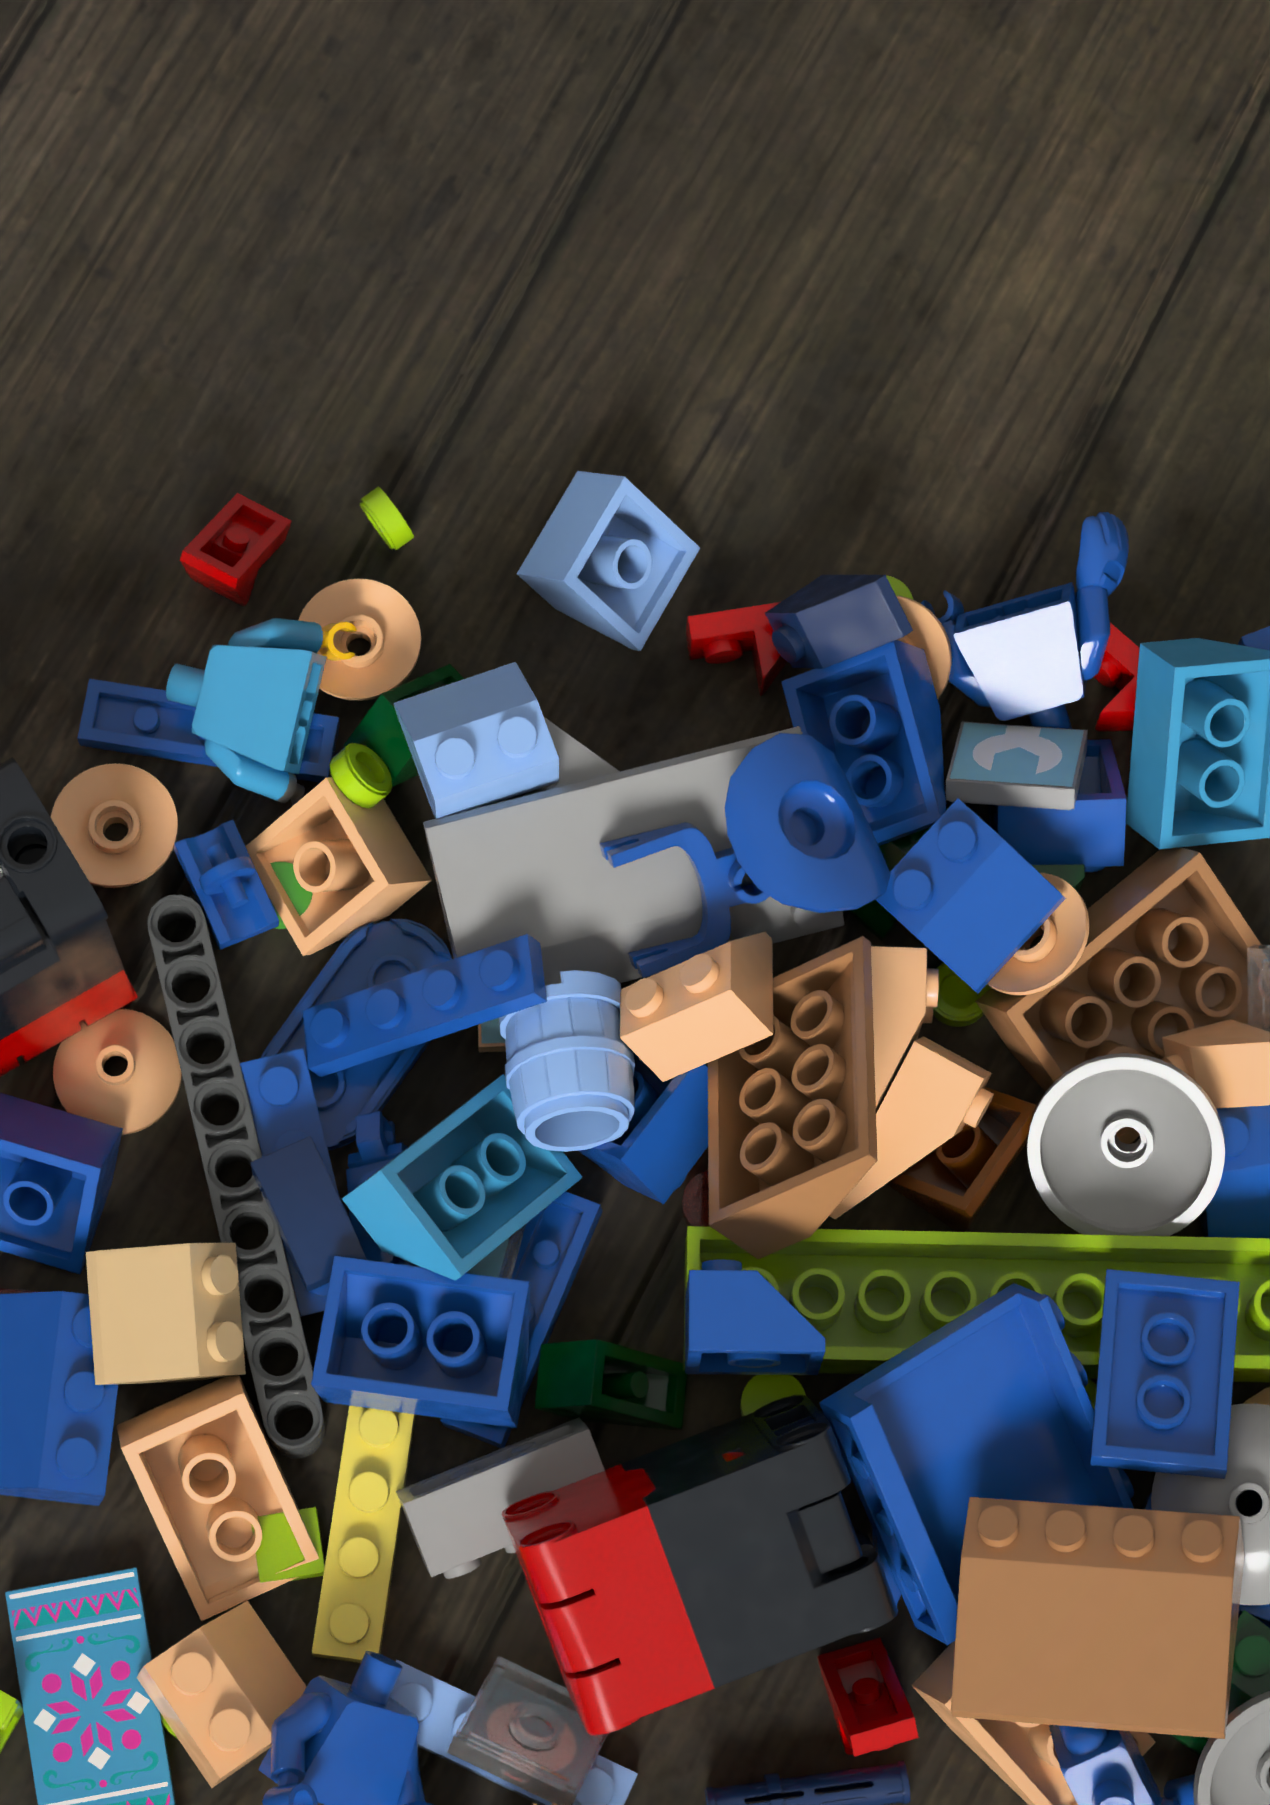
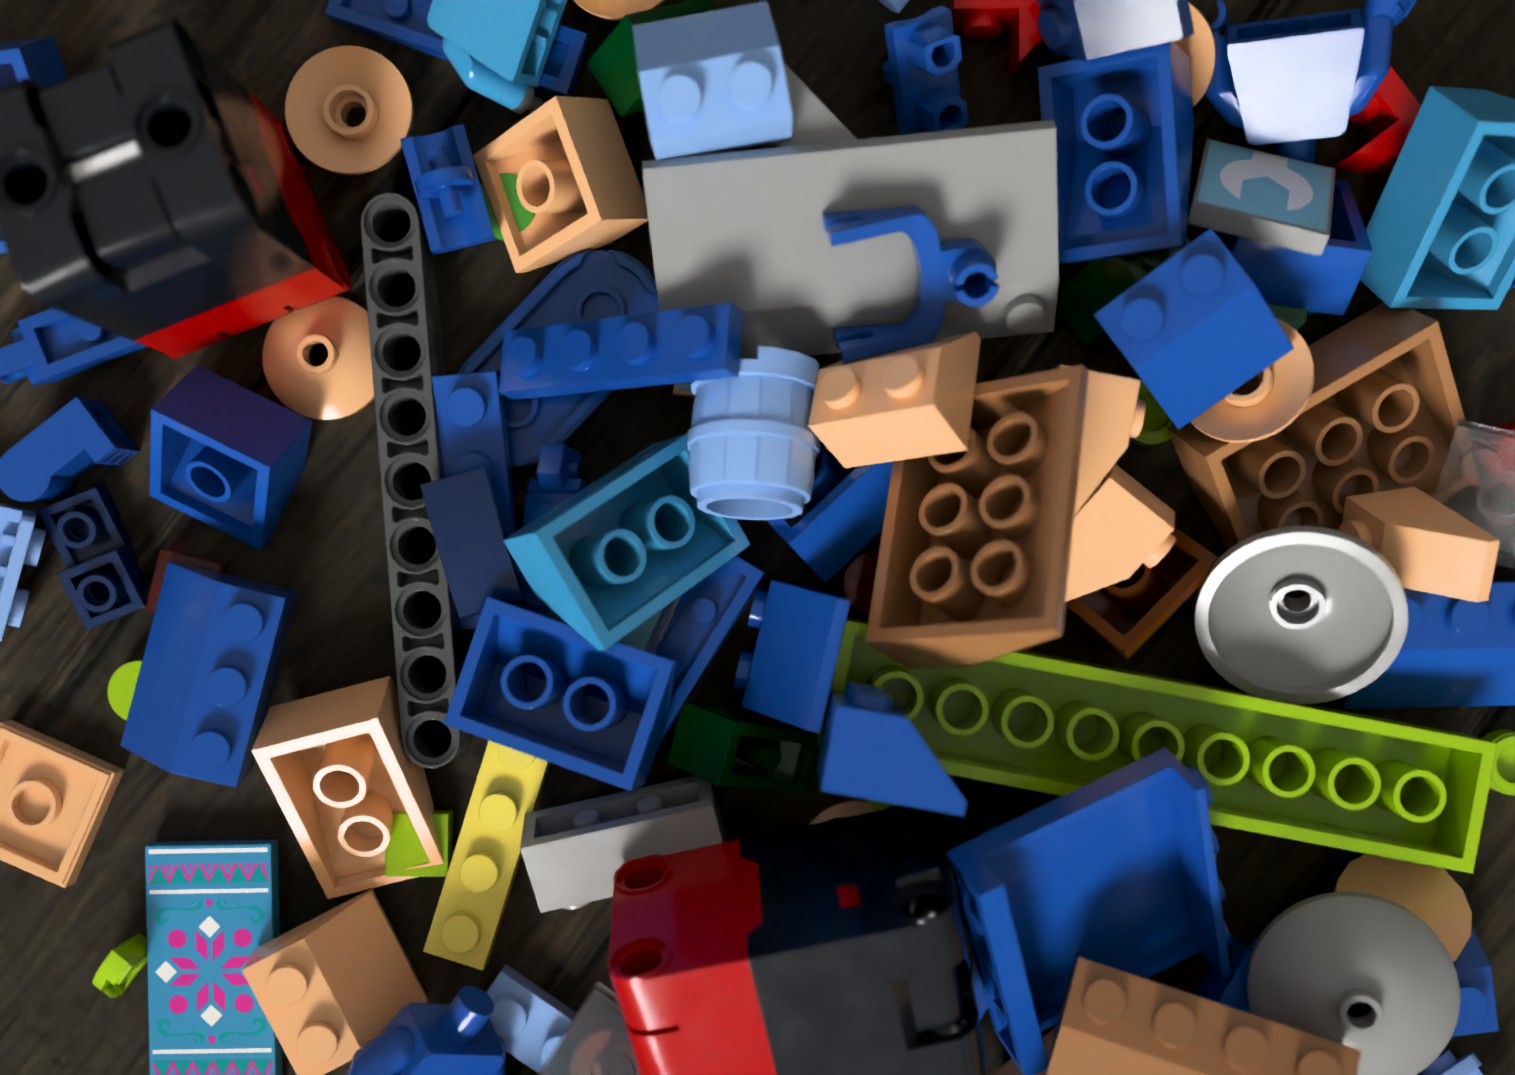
camera: 15 degrees right, 15 degrees up
tan slope [86,1243,246,1385] -> none
lime tile [329,743,392,808] -> none
blue hat [724,733,891,913] -> none
blue plate [1090,1269,1240,1479] -> none
none -> blue slope [733,578,851,733]
none -> blue hips [882,5,969,135]

